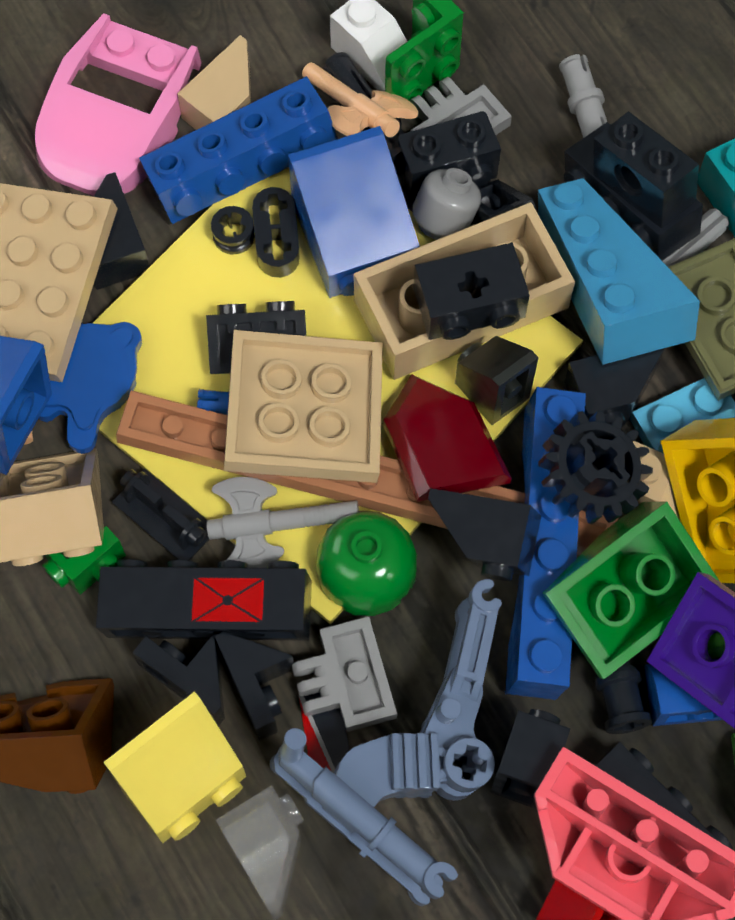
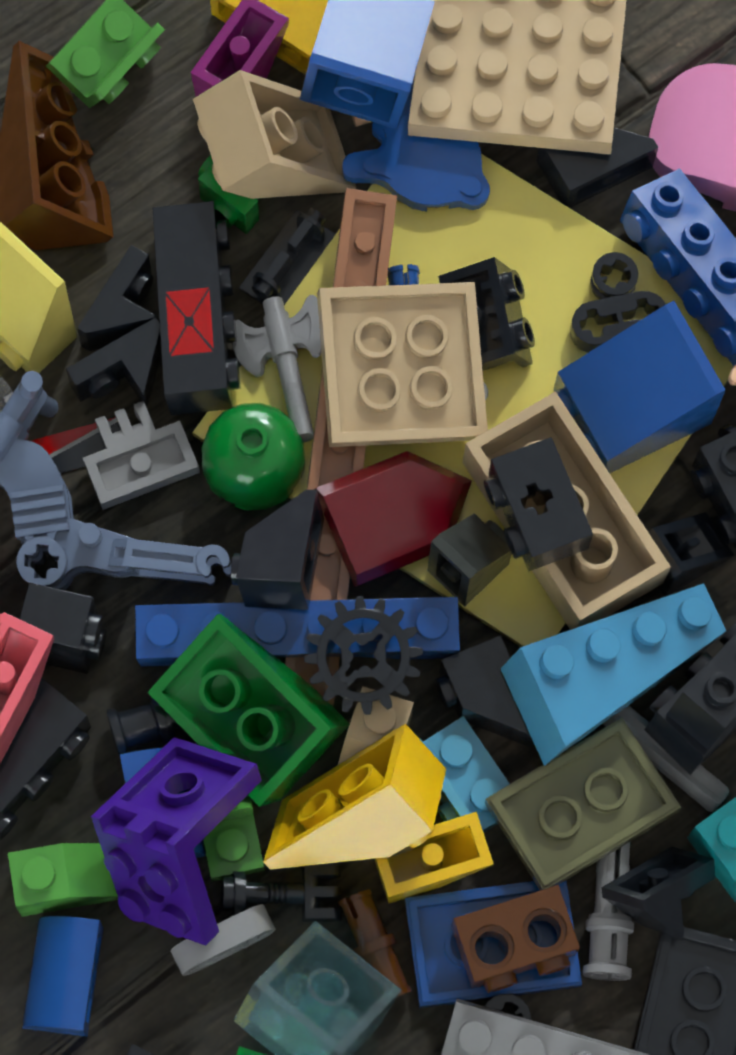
camera: 80 degrees right, 5 degrees up
light grey head [413,168,481,240] -> none

